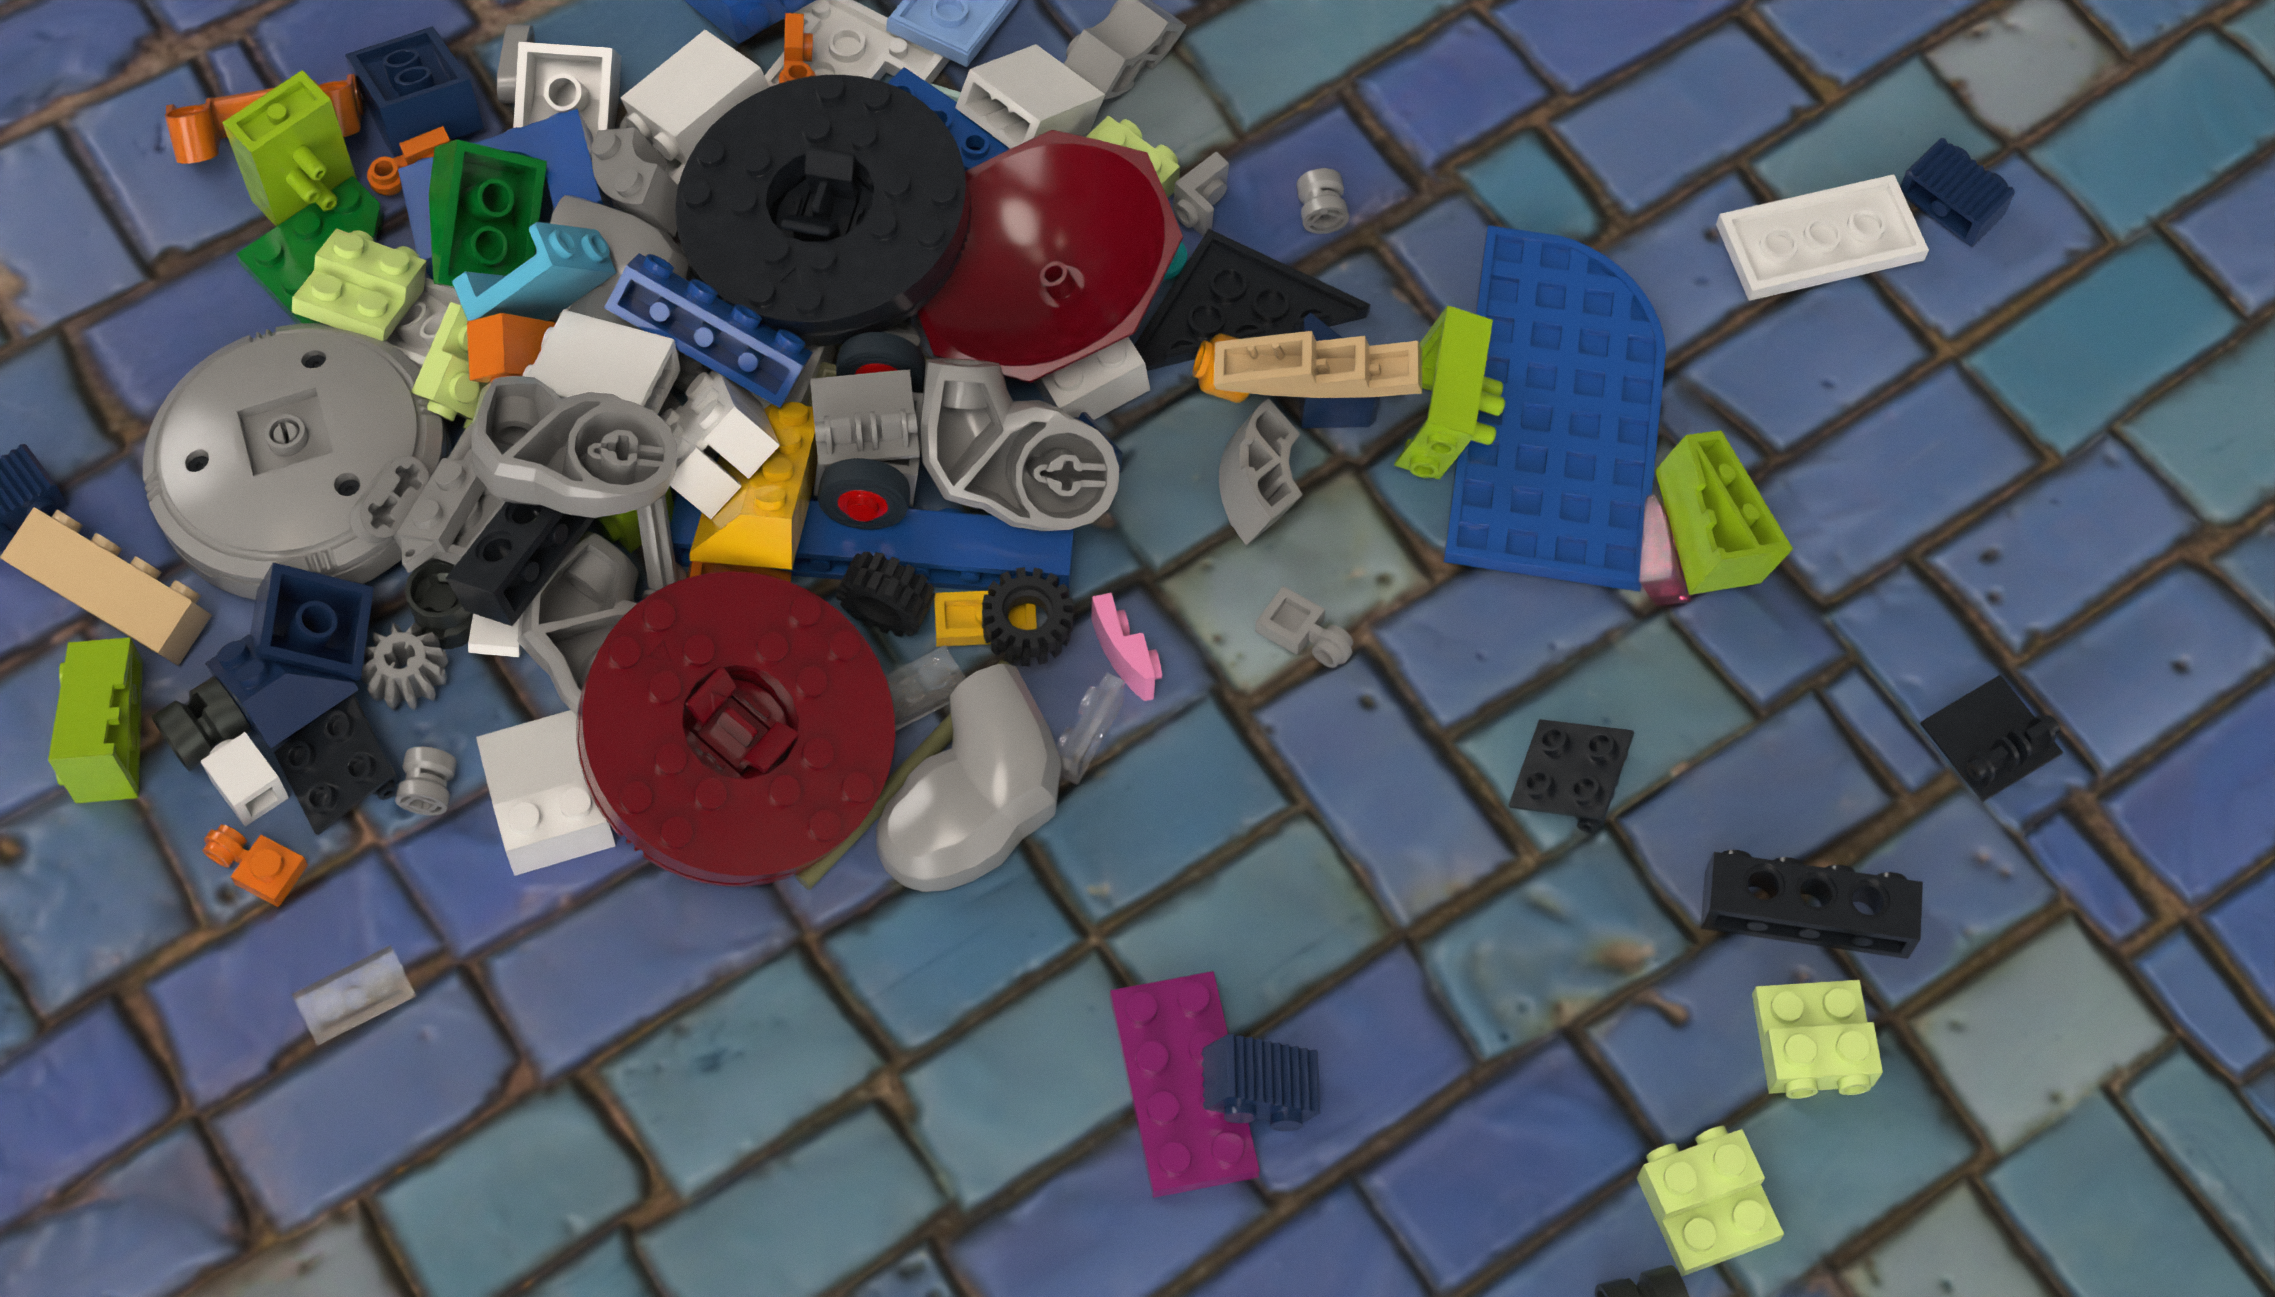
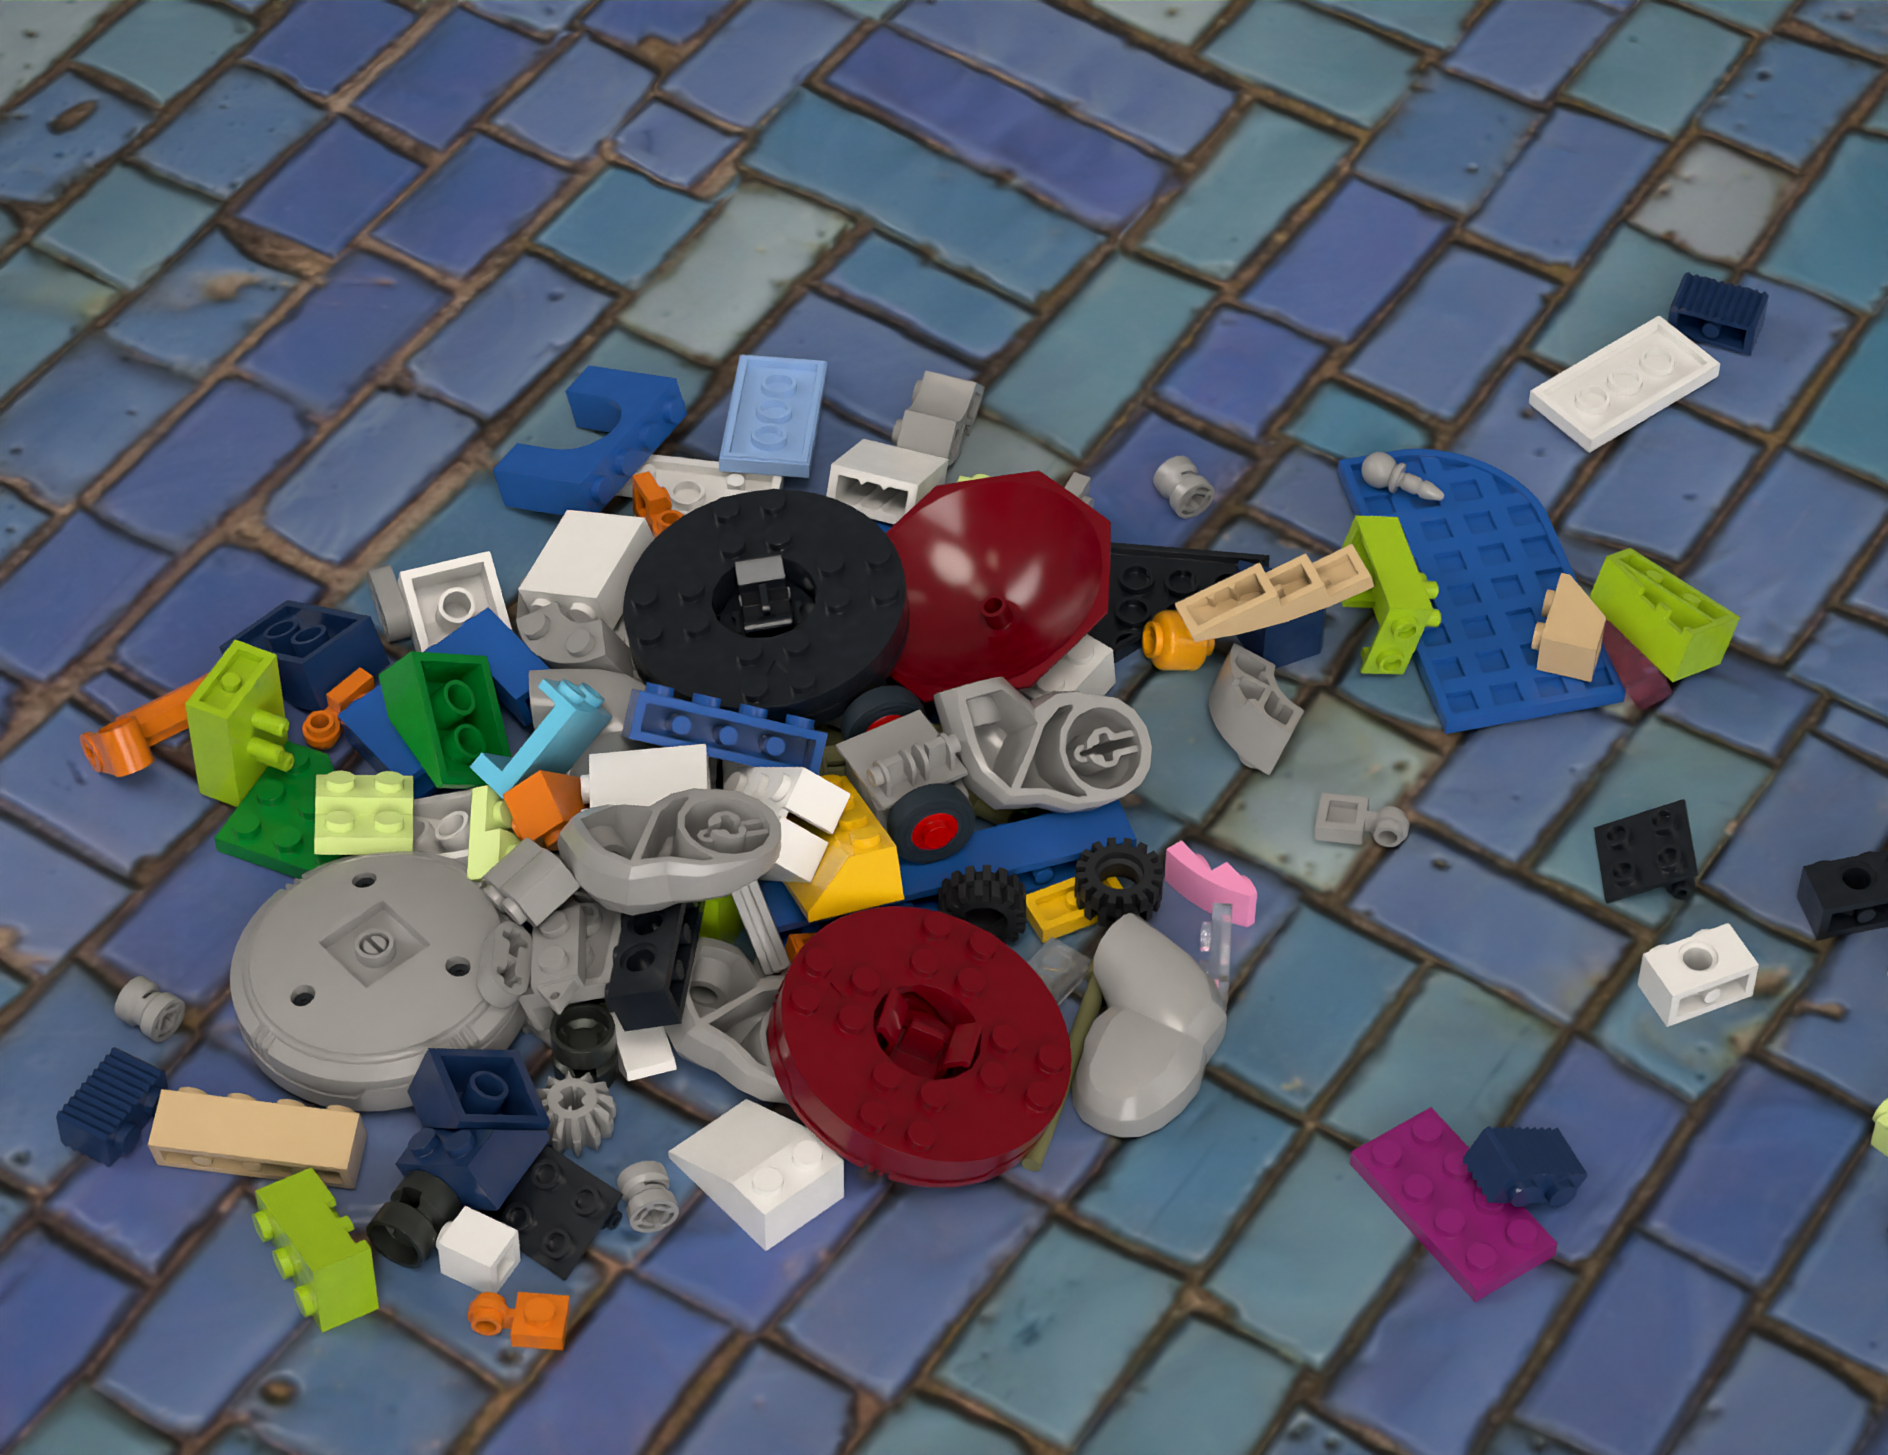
camera: 20 degrees left, 15 degrees down
clear plate [292,945,416,1046] -> none
none -> light grey wheel [114,976,185,1042]
none -> light grey brick [482,837,581,927]
none -> light grey bar [1361,452,1444,500]
none -> tan slope [1531,573,1606,682]
none -> white brick [1638,923,1759,1027]

